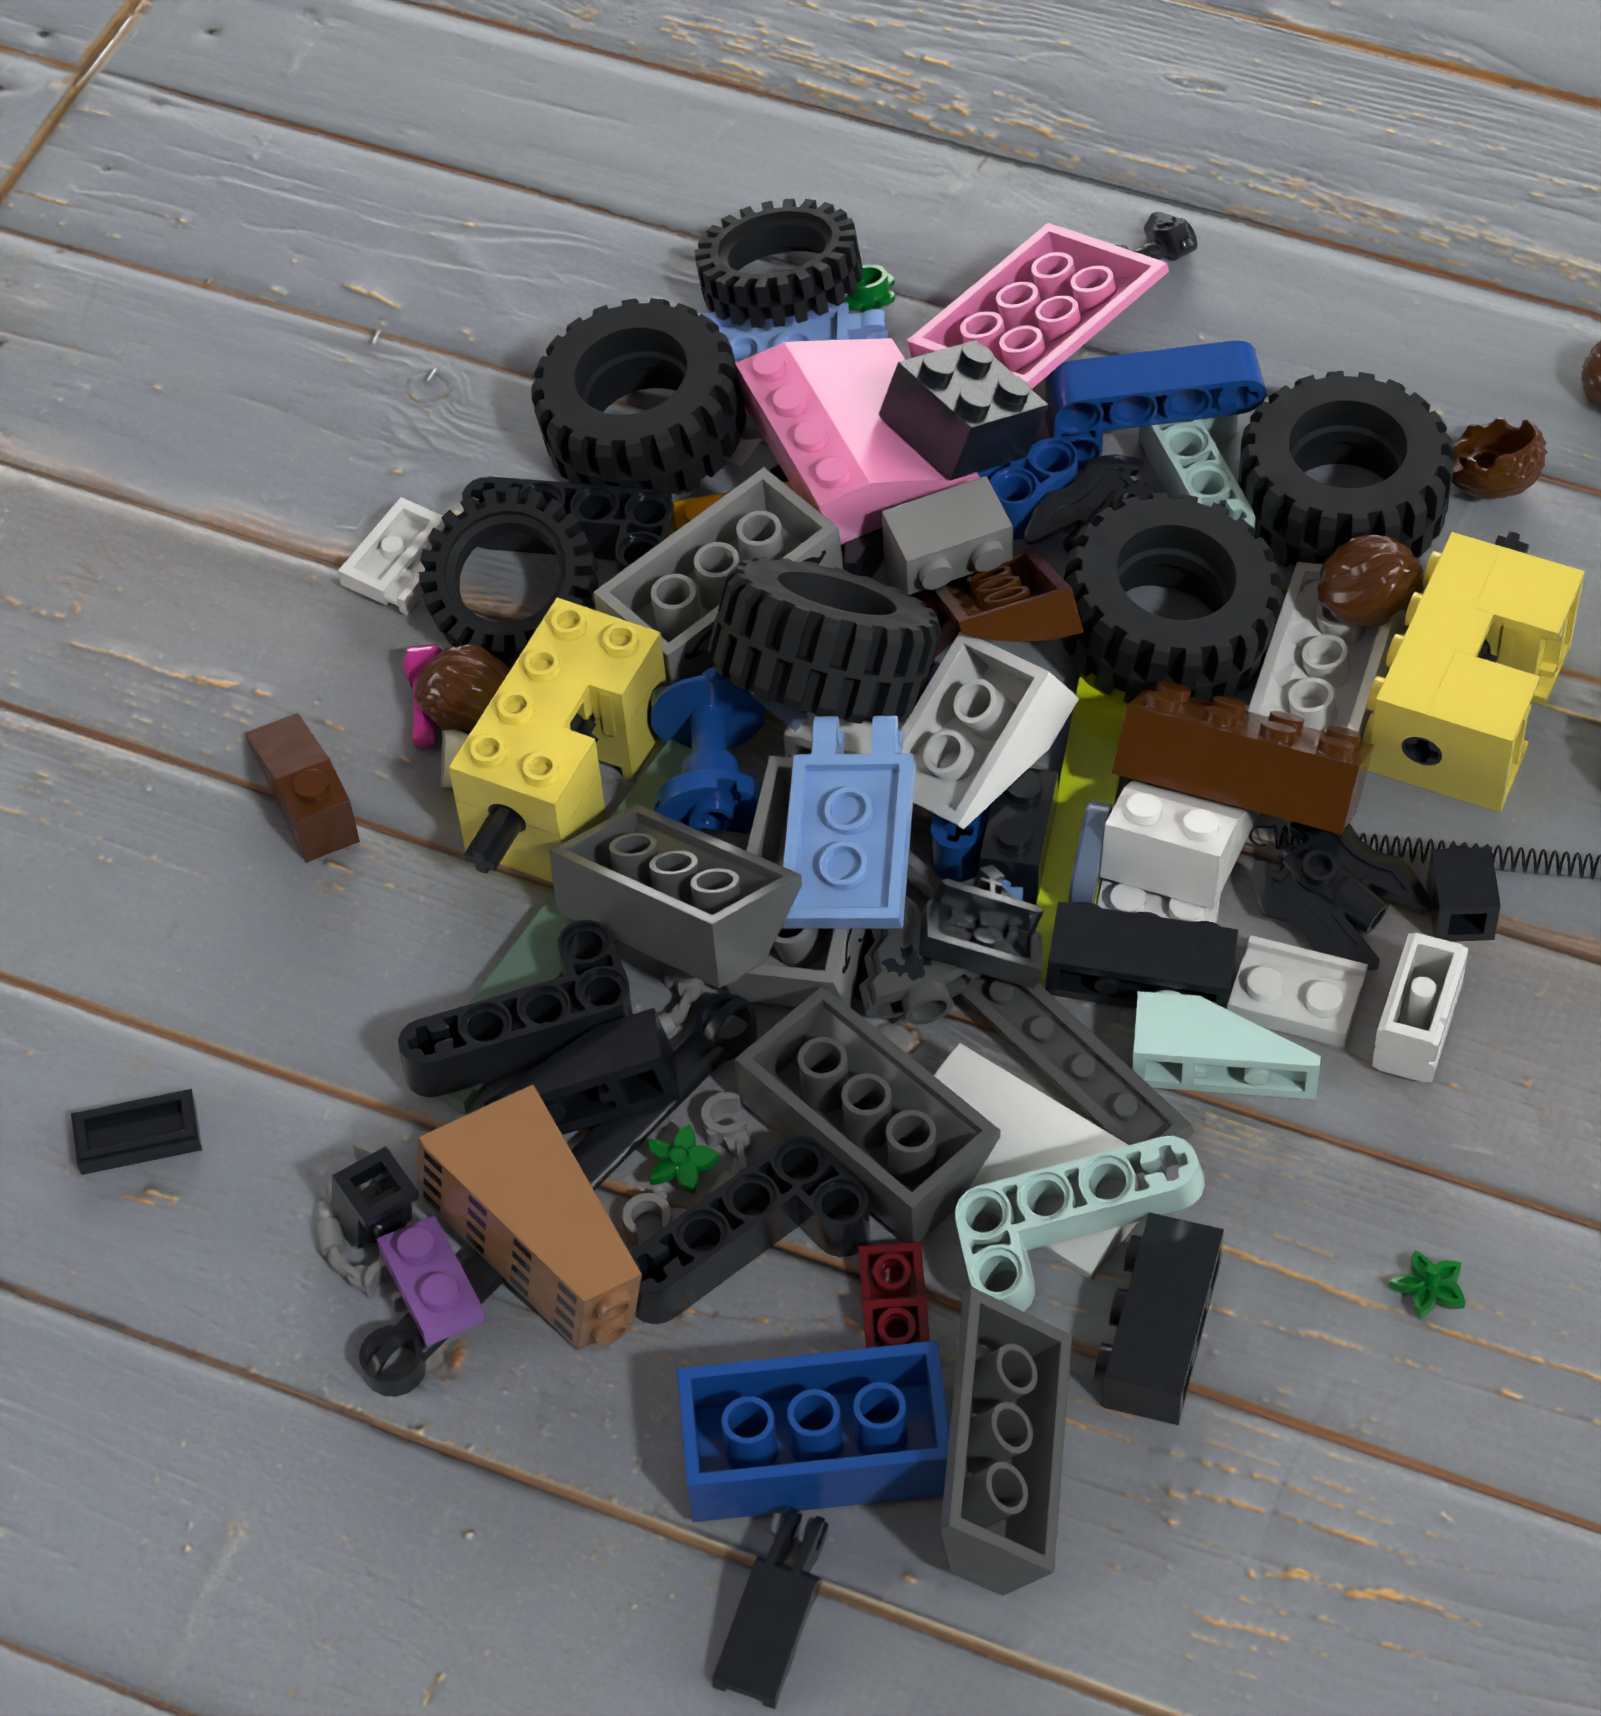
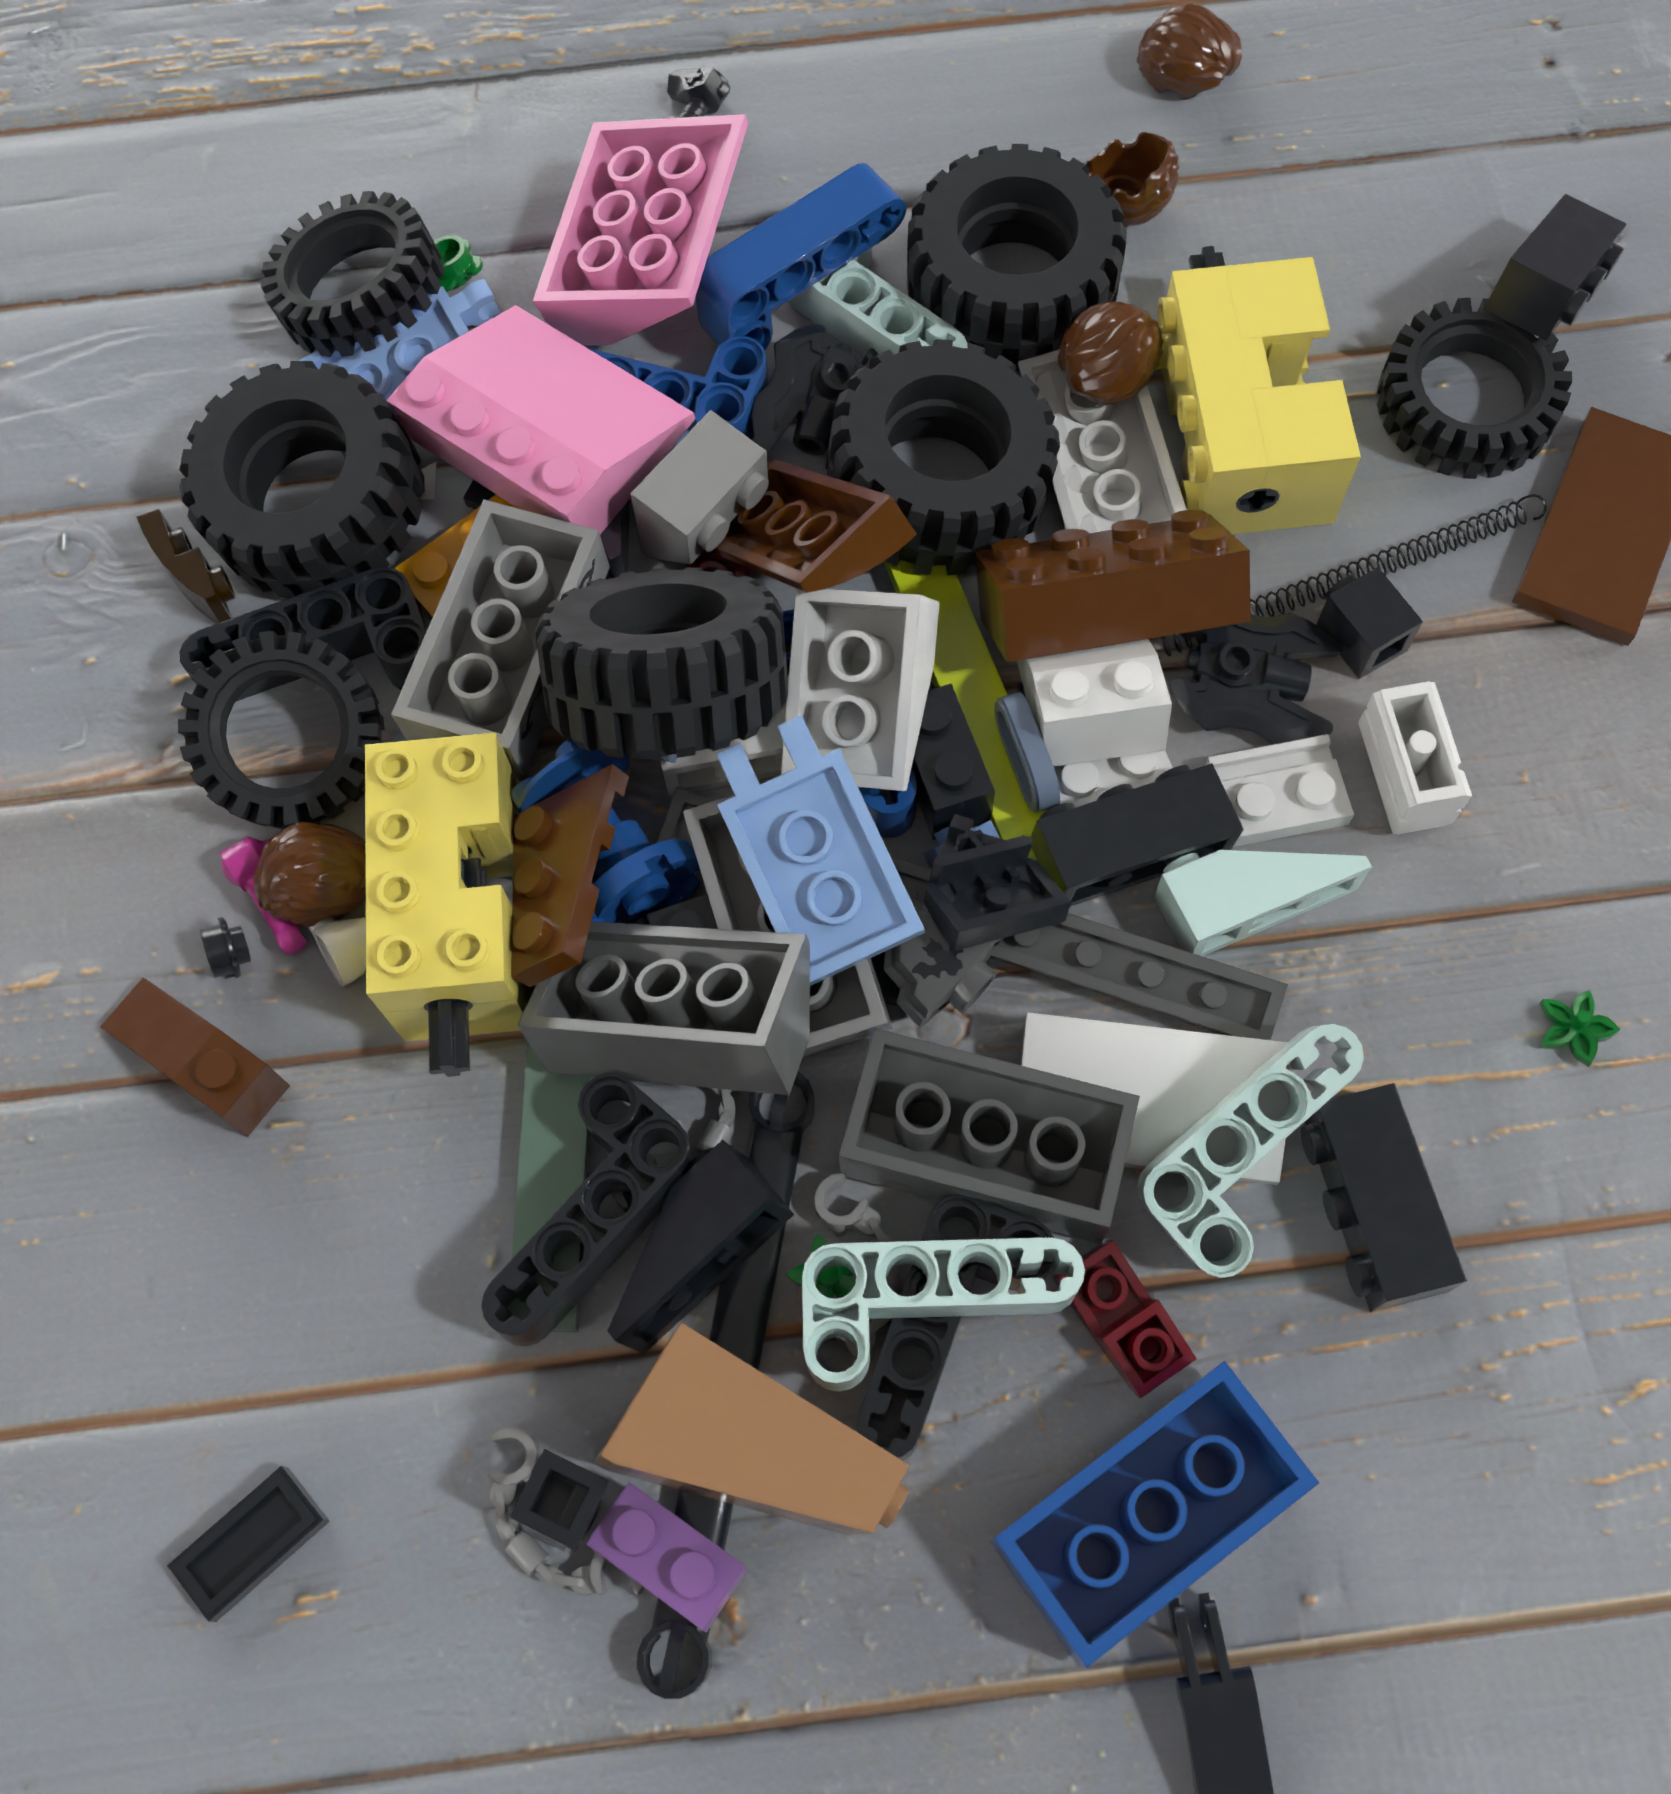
camera: 30 degrees left, 15 degrees up
white plate [338,497,446,615] -> none
black brick [878,340,1049,481] -> none
dark grey slope [940,1287,1072,1596] -> none
none -> dark brown slope [136,509,236,624]
none -> black plate [200,917,251,978]
none -> reddish brown wing [511,764,629,987]
none -> light aqua beam [802,1238,1085,1392]

